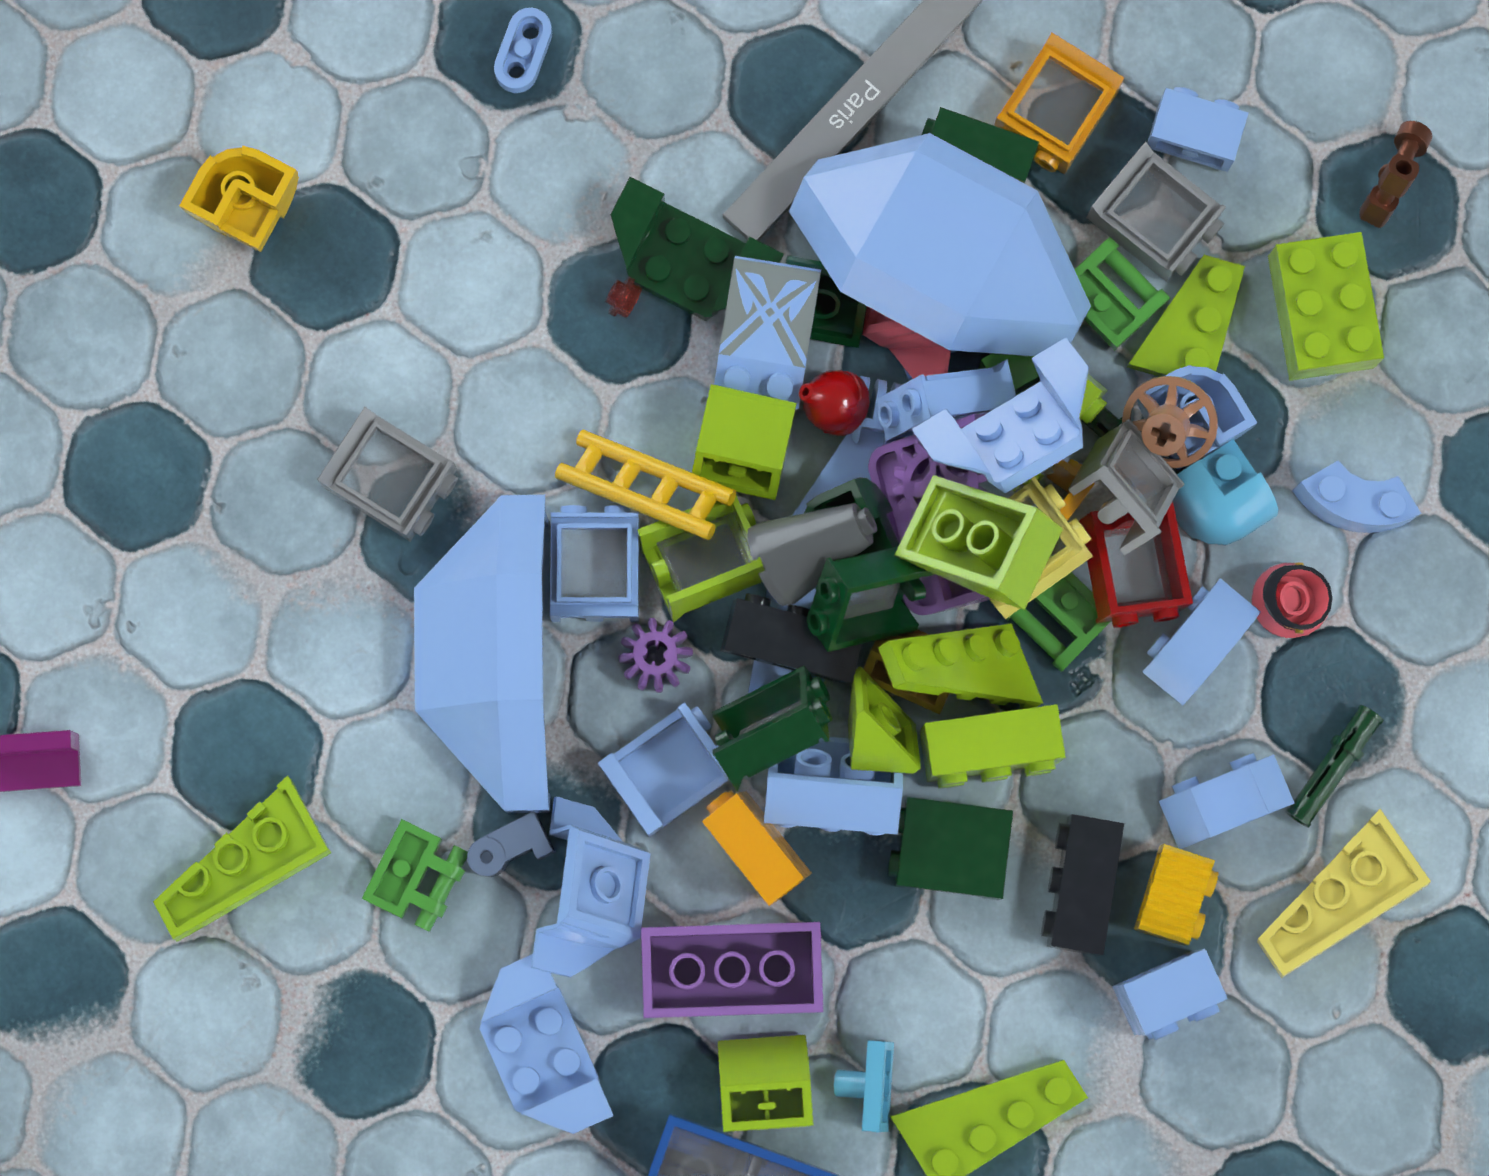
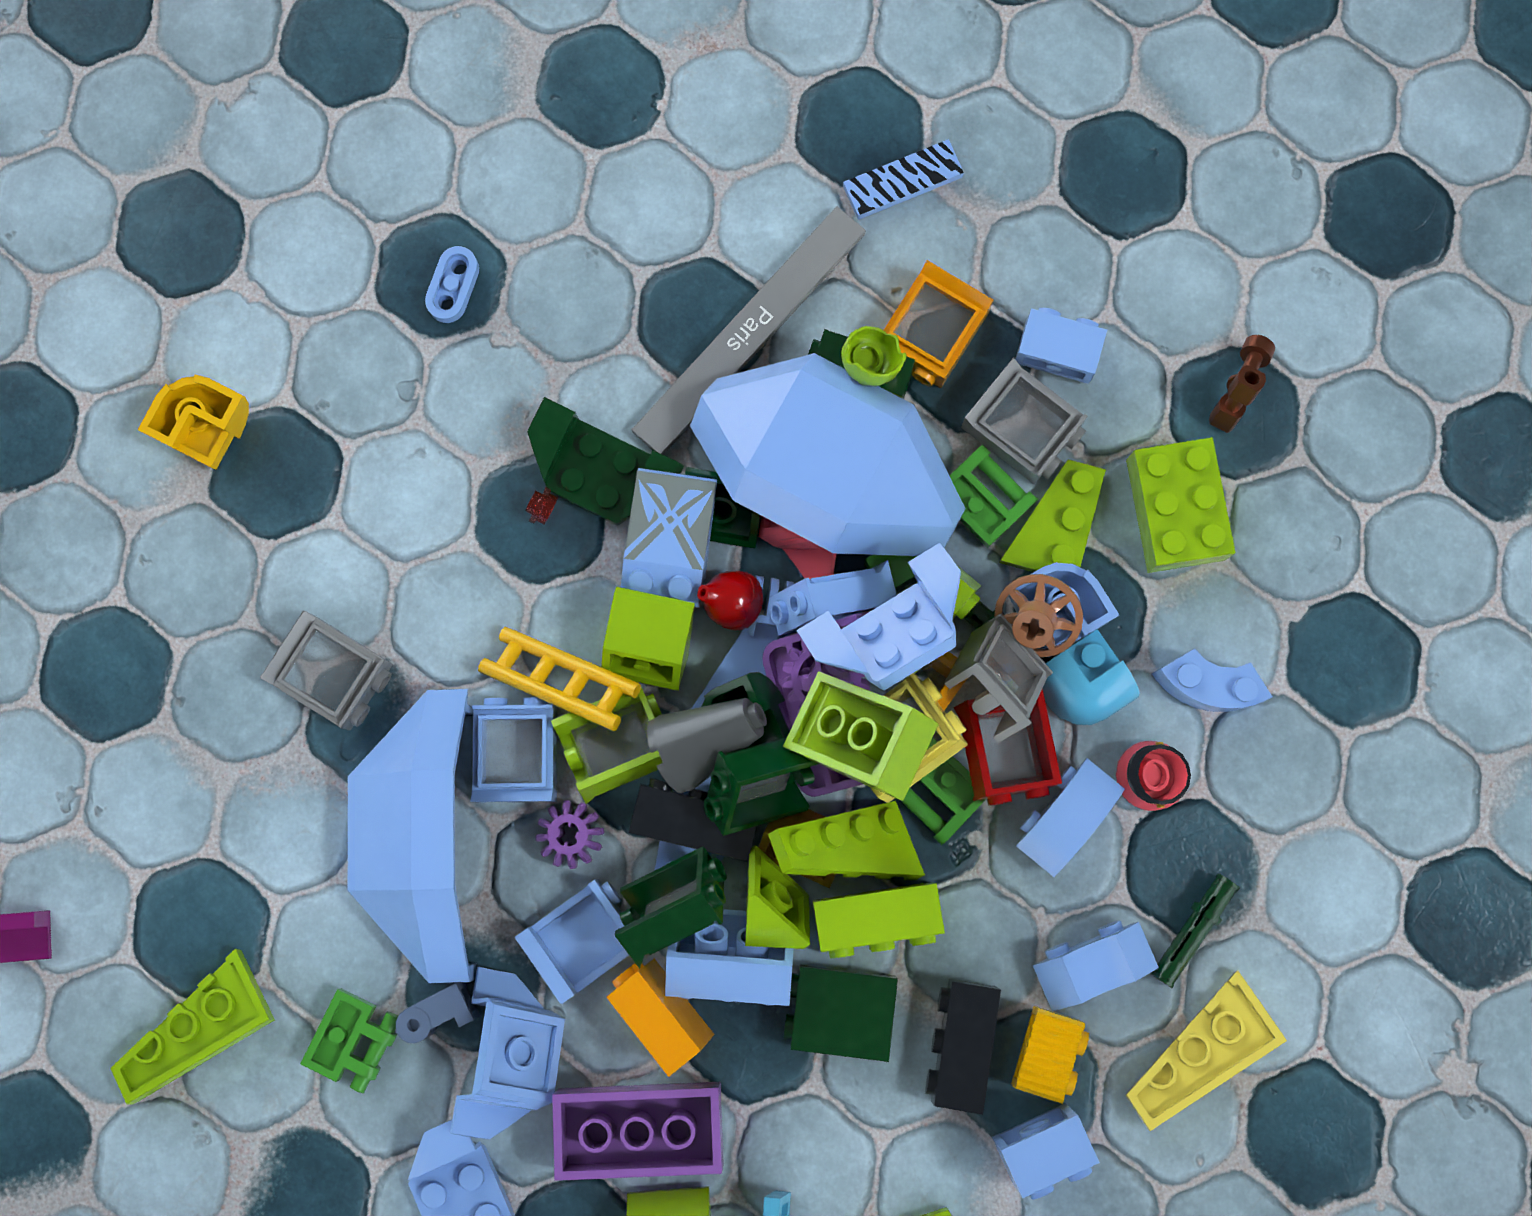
camera: 10 degrees right, 0 degrees up
none -> lime hair [841,326,907,387]

